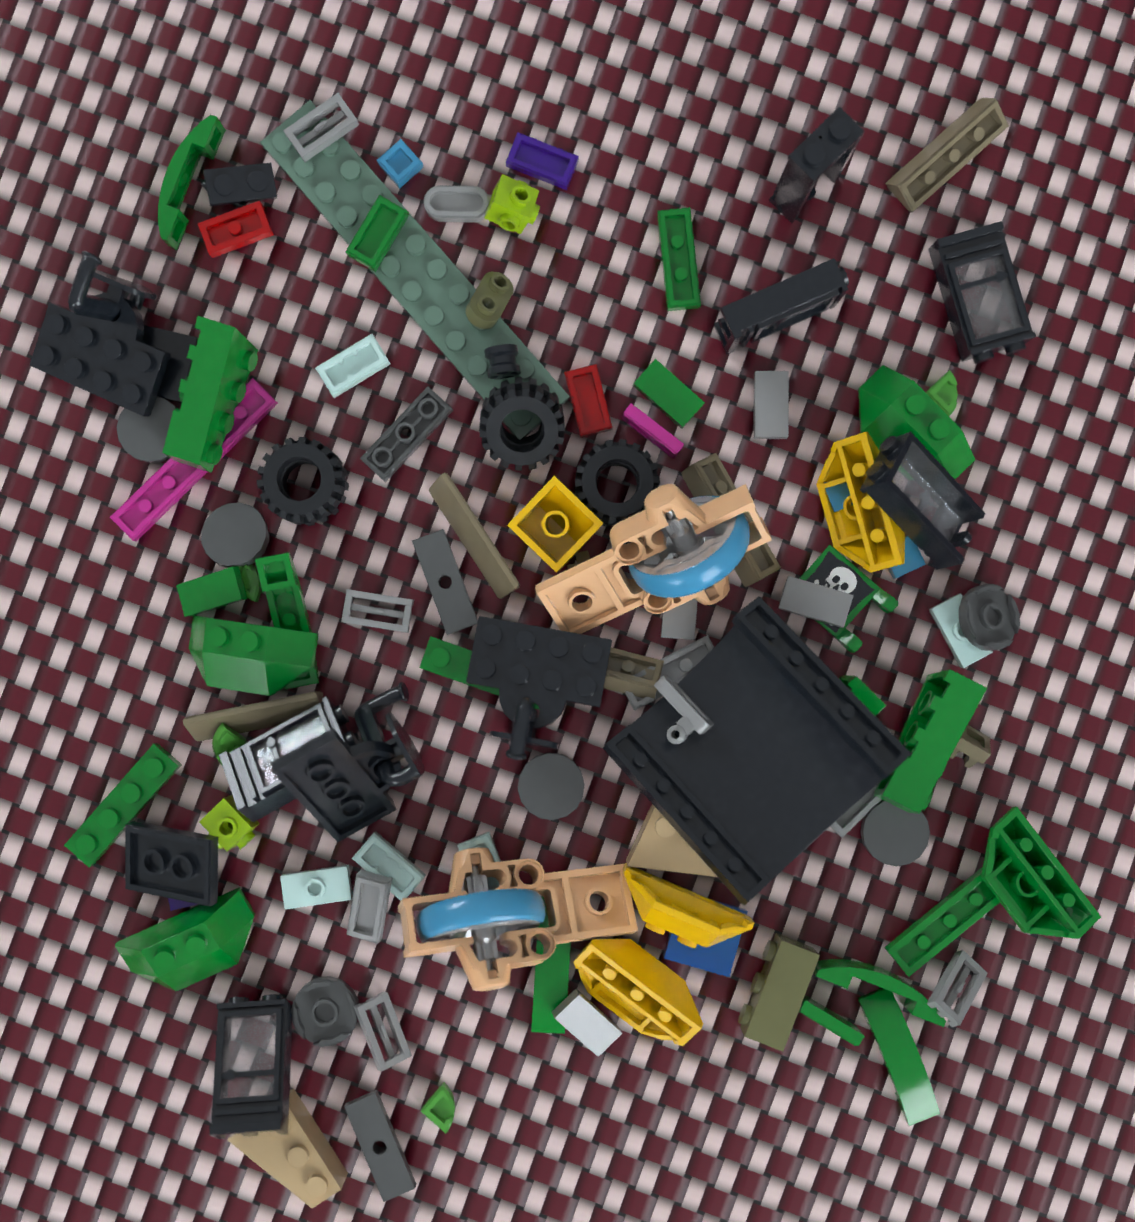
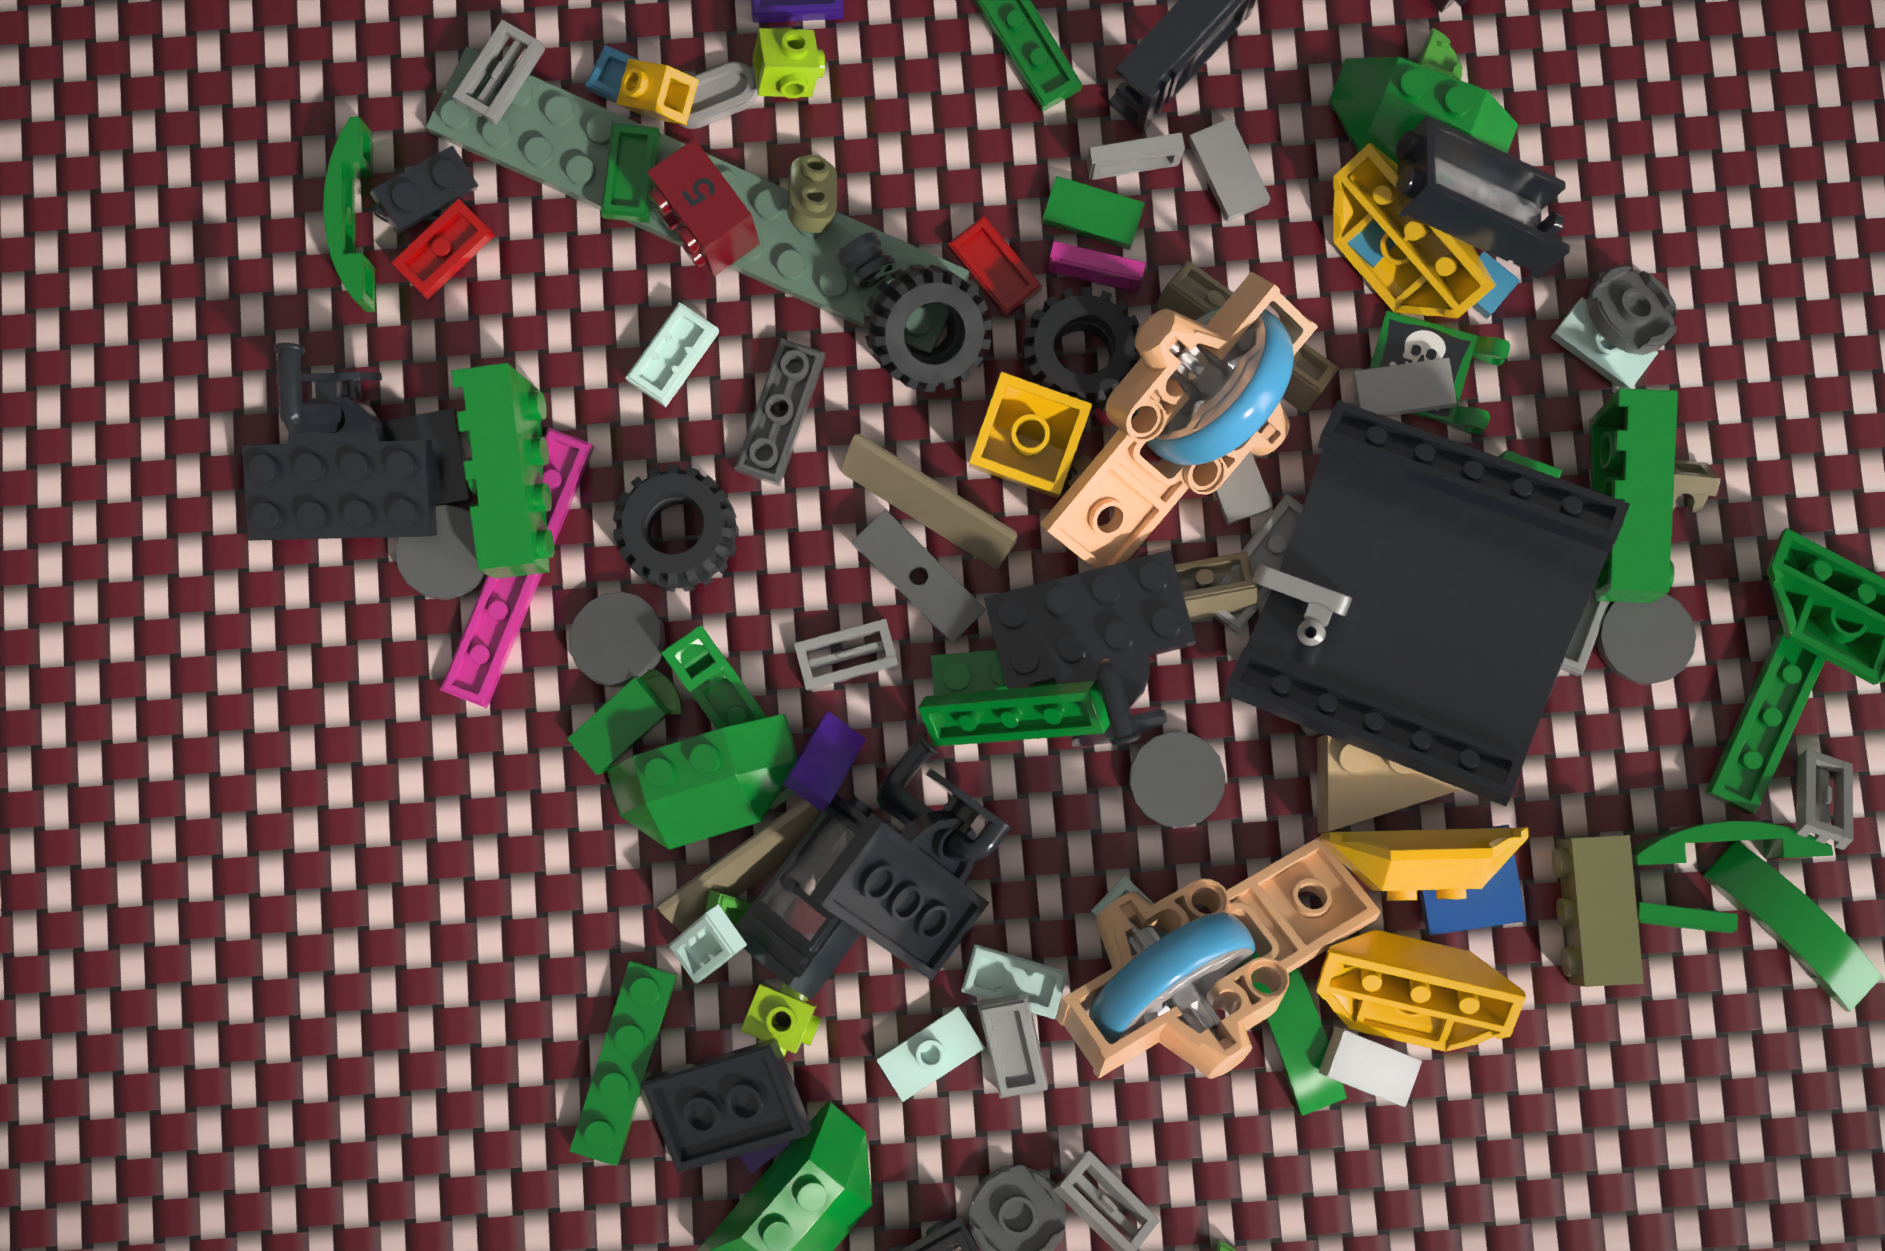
camera: 25 degrees left, 5 degrees down
none -> yellow brick [616,58,699,125]
none -> dark red brick [647,138,760,277]
none -> light aqua plate [669,904,747,984]
none -> dark purple tile [783,711,866,812]
none -> green plate [917,681,1110,747]
none -> light grey tile [1086,132,1185,180]

